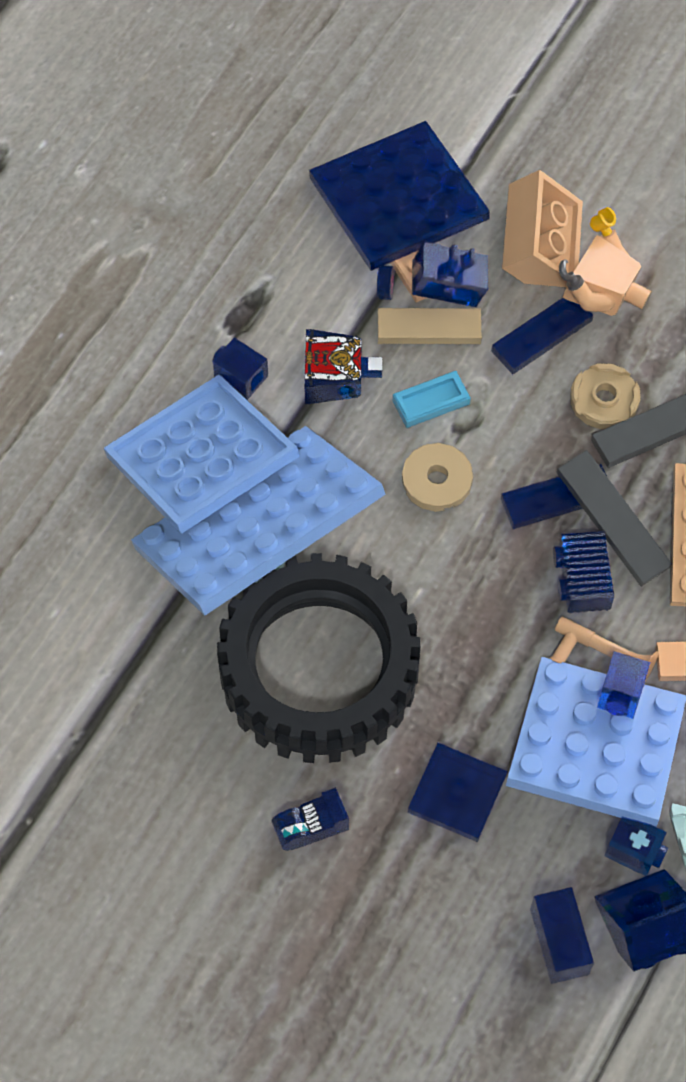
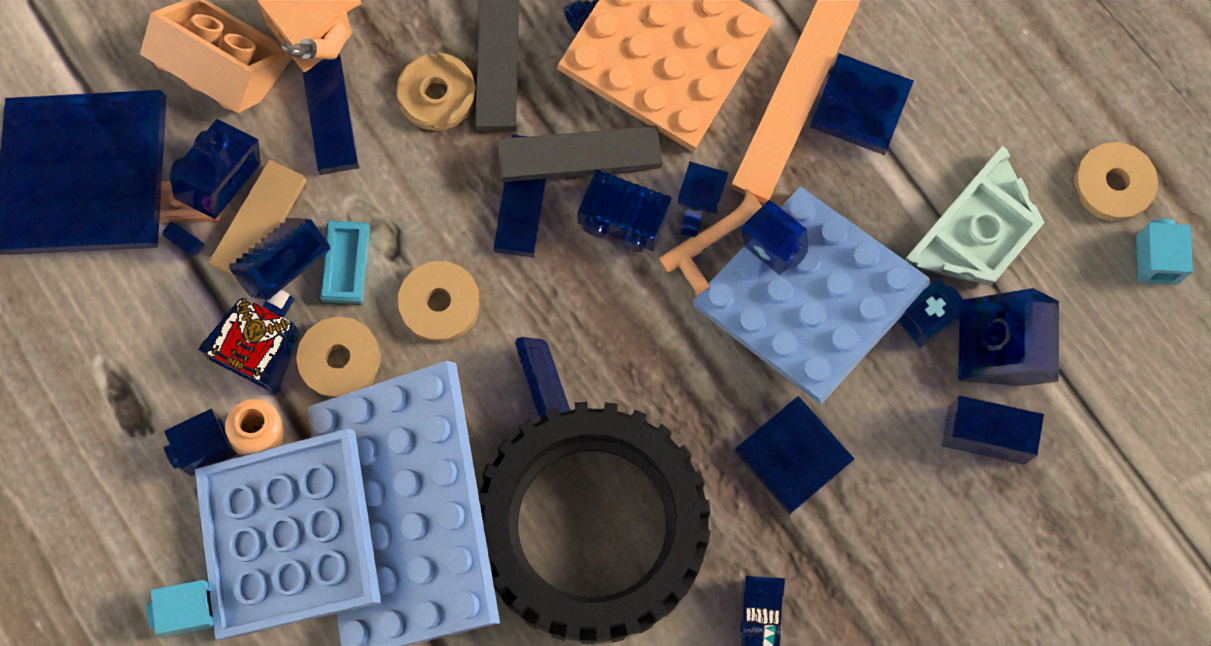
camera: 65 degrees left, 10 degrees up
none -> medium azure brick [146,580,214,637]
none -> light nougat head [225,399,284,457]
none -> clear blue brick [229,218,331,300]
none -> tan tile [296,316,381,399]
none -> clear blue slope [515,337,571,420]
none -> clear blue plate [678,161,729,238]

